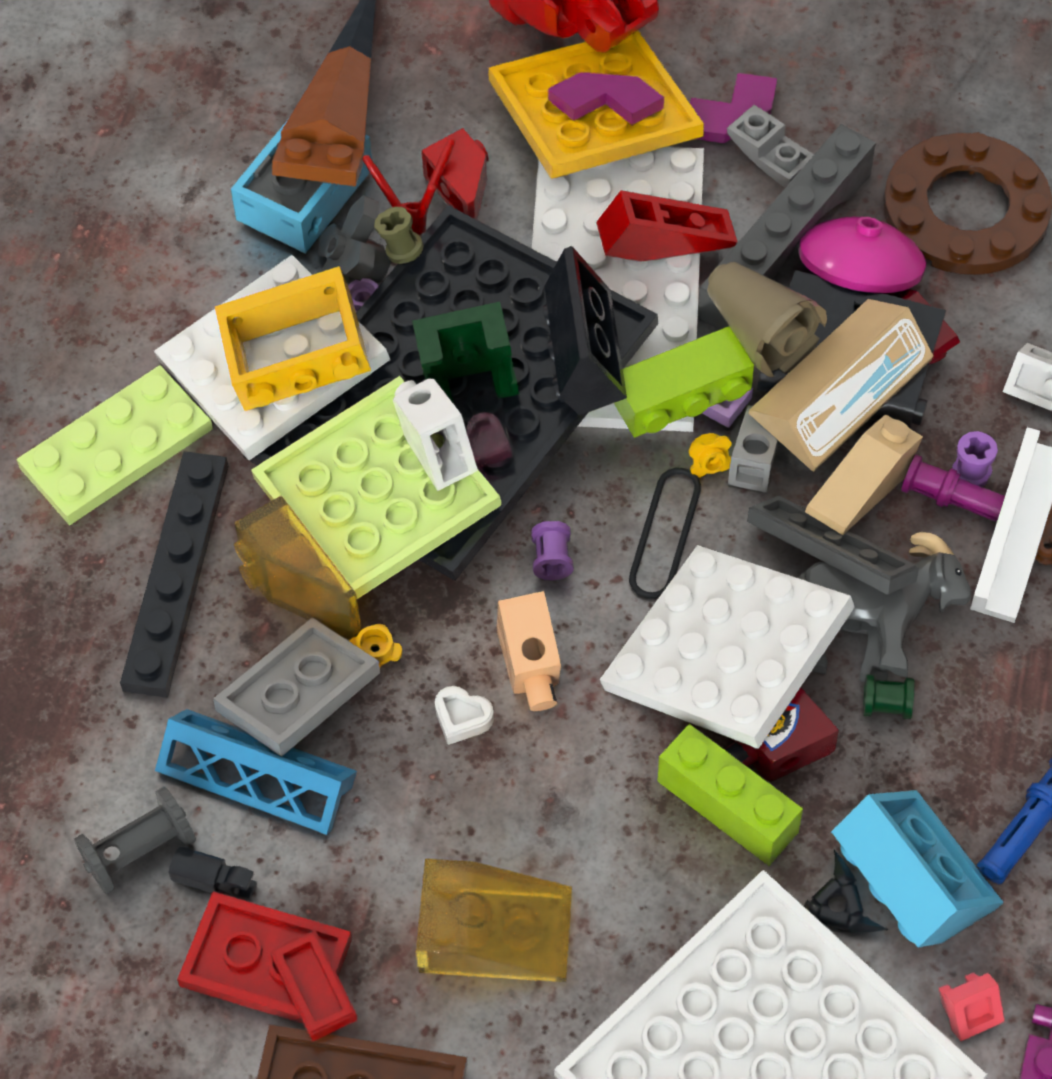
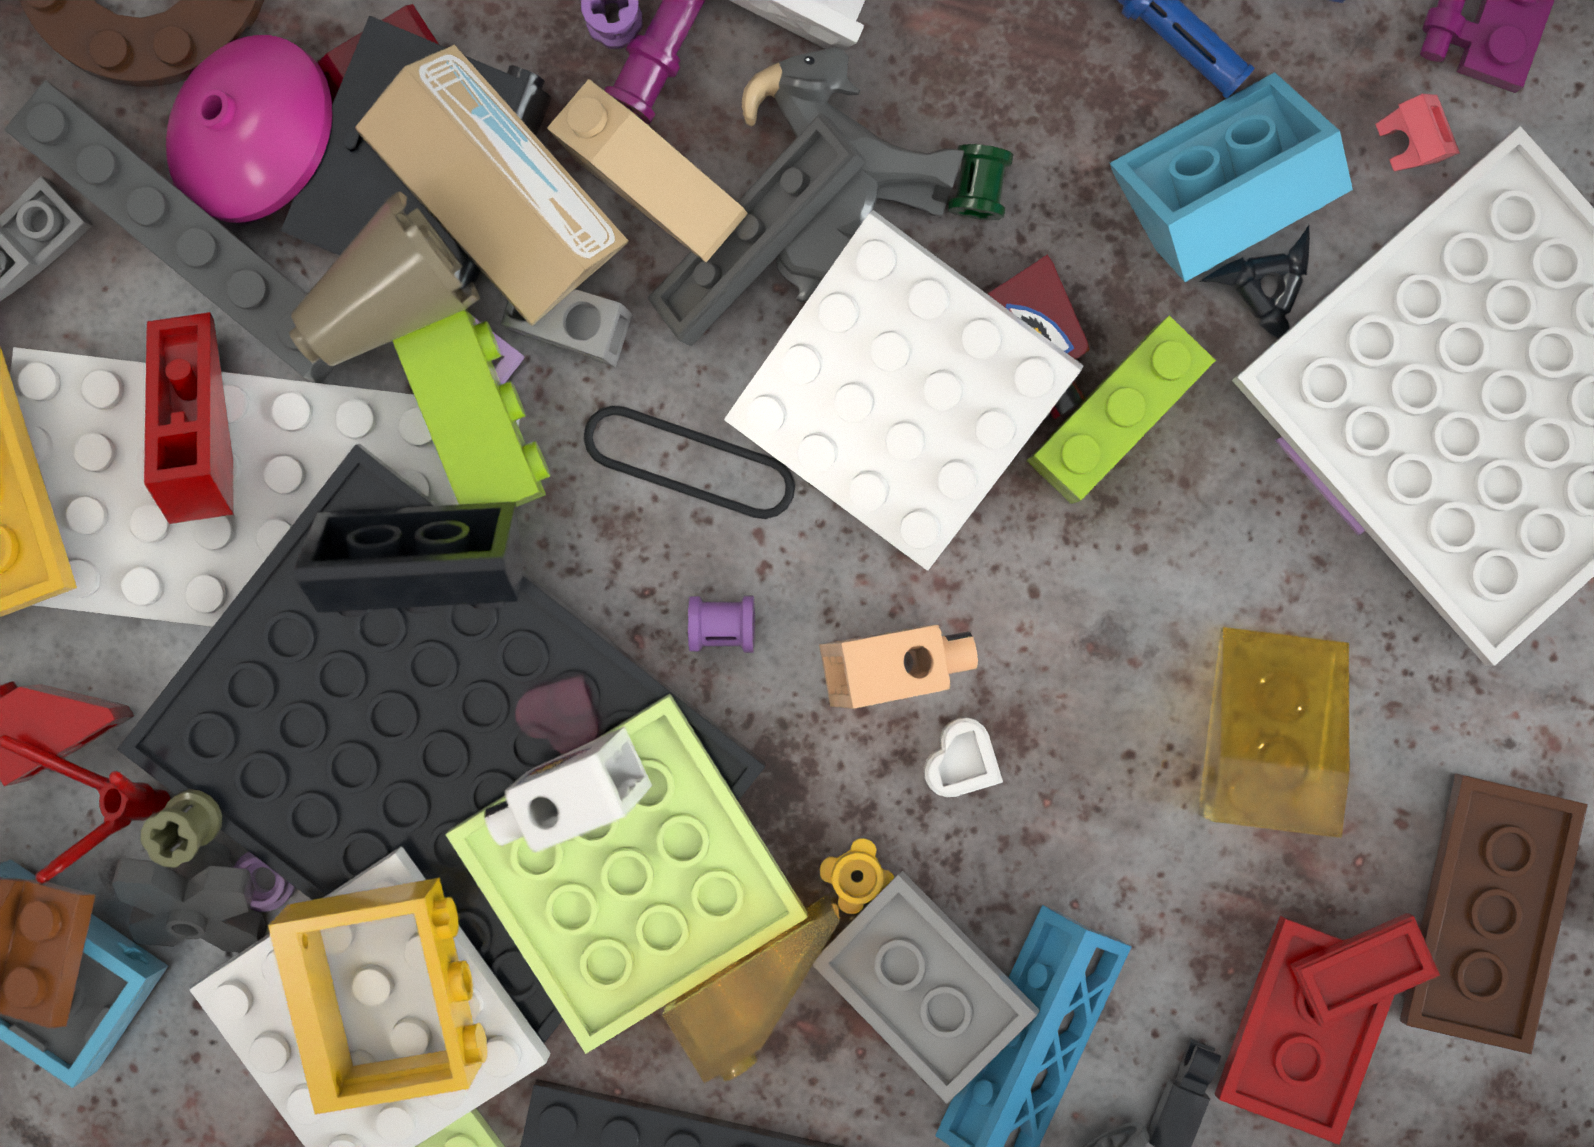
camera: 90 degrees left, 30 degrees up
dark green panel [412,301,519,403] -> none
yellow plate [688,433,732,477] -> none

